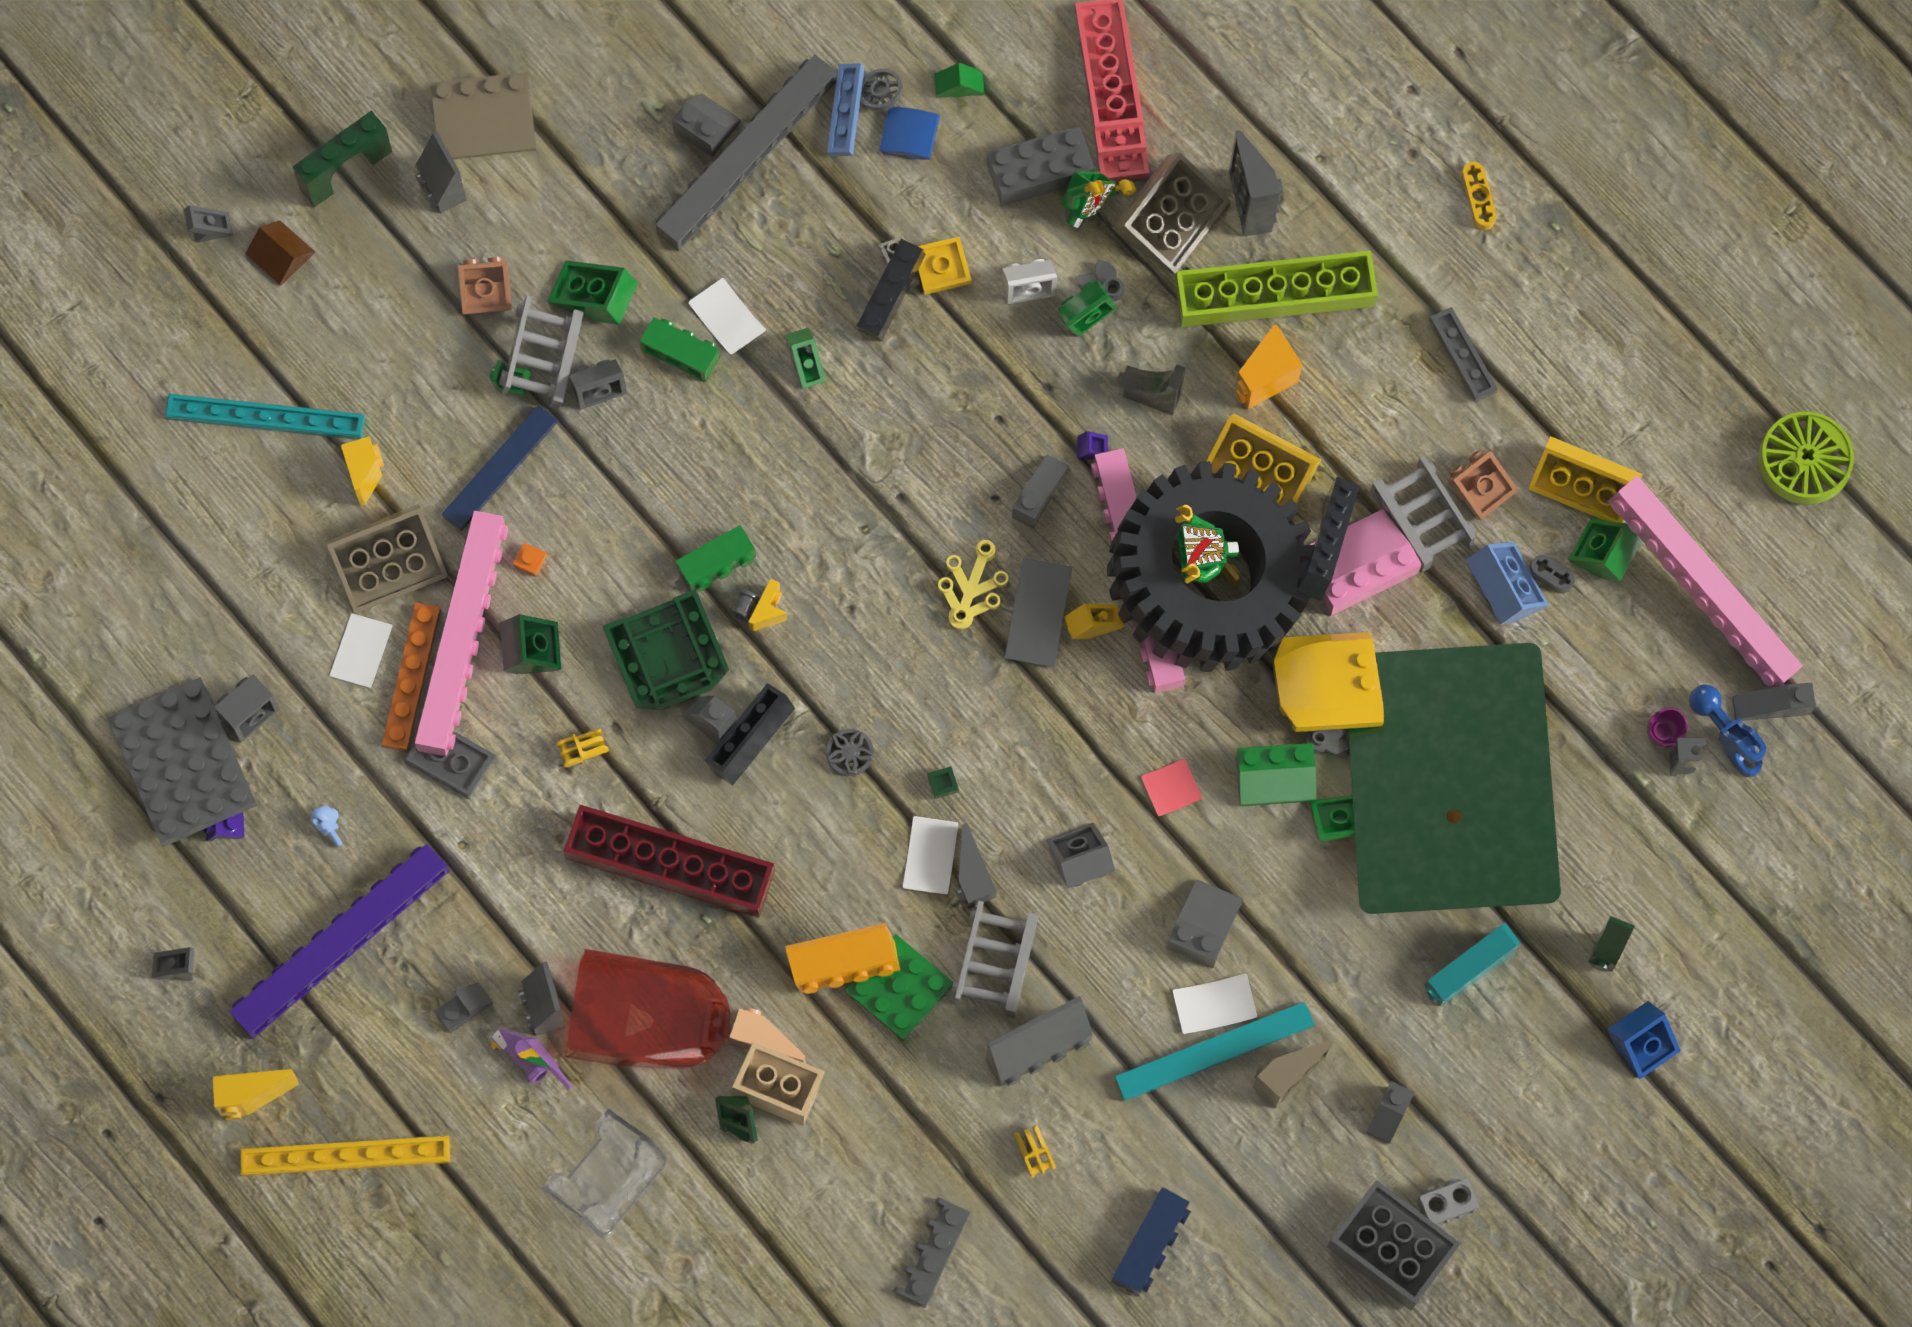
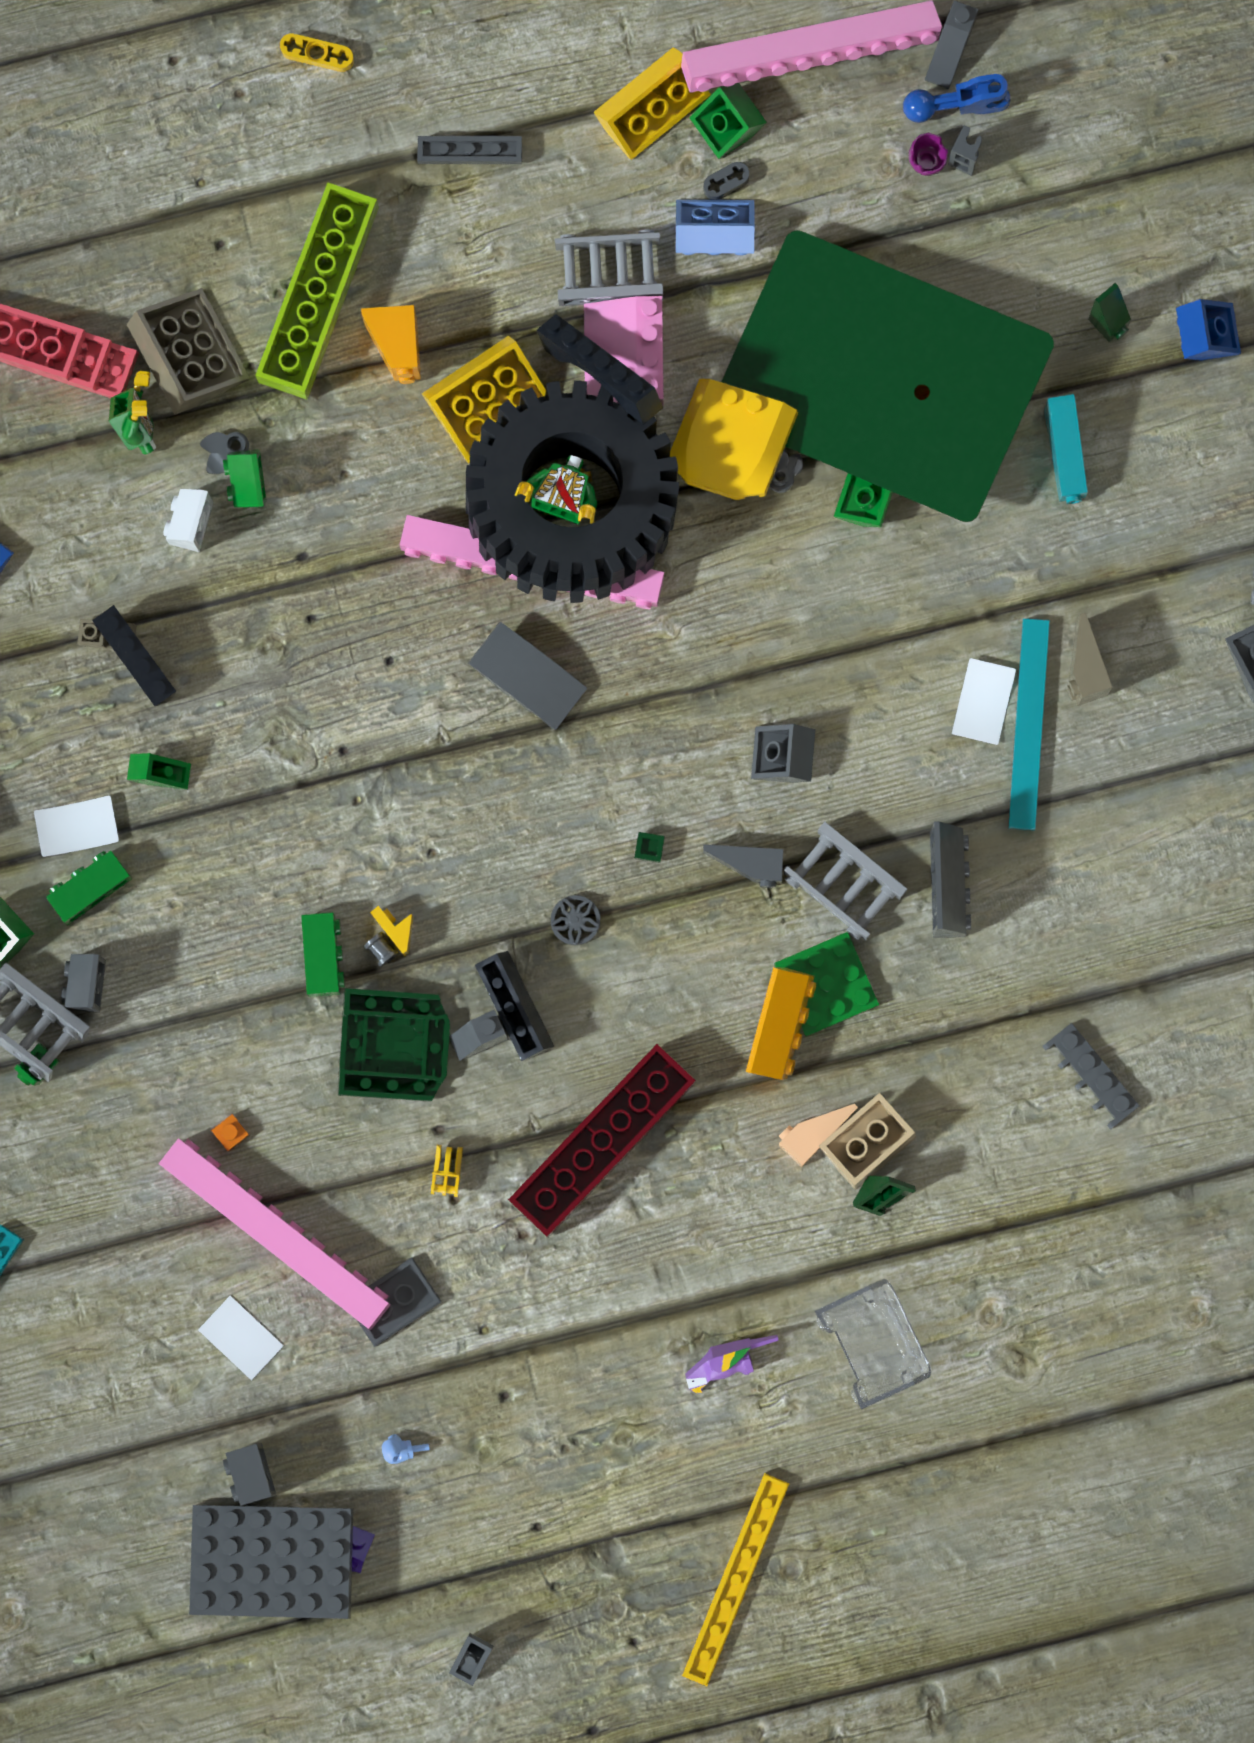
camera: 55 degrees left, 10 degrees up
yellow slope [213,1069,298,1121] -> none
dark purple brick [229,844,449,1039] -> none
dark tan slope [325,504,448,614] -> none
yellow slope [341,436,384,506] -> none
orange plate [382,602,441,752] -> none
dark grey slope [435,982,493,1033] -> none
dark blue tile [442,405,558,531] -> none
dark green slope [500,614,561,674] -> none
dark grey slope [519,961,566,1036] -> none
clear red windscreen [565,949,730,1069] -> none
white sticker [903,816,958,895] -> none
yellow plate [918,236,972,295] -> none
light yellow plant [938,540,1009,629] -> none
dark grey brick [987,126,1095,206] -> none
dark grey slope [1012,455,1069,529] -> none
yellow arm [1013,1124,1056,1178] -> none
yellow slope [1064,604,1125,639] -> none
dark purple slope [1077,431,1108,460] -> none
dark blue brick [1111,1187,1191,1297] -> none
clear smoke arch [1115,364,1186,416] -> none
coral sticker [1141,758,1202,816] -> none
dark grey slope [1166,879,1243,968] -> none
dark grey slope [1229,130,1283,237] -> none
green slope [1235,743,1316,806] -> none
dark grey slope [1366,1081,1415,1144] -> none
nougat plate [1446,450,1519,520] -> none

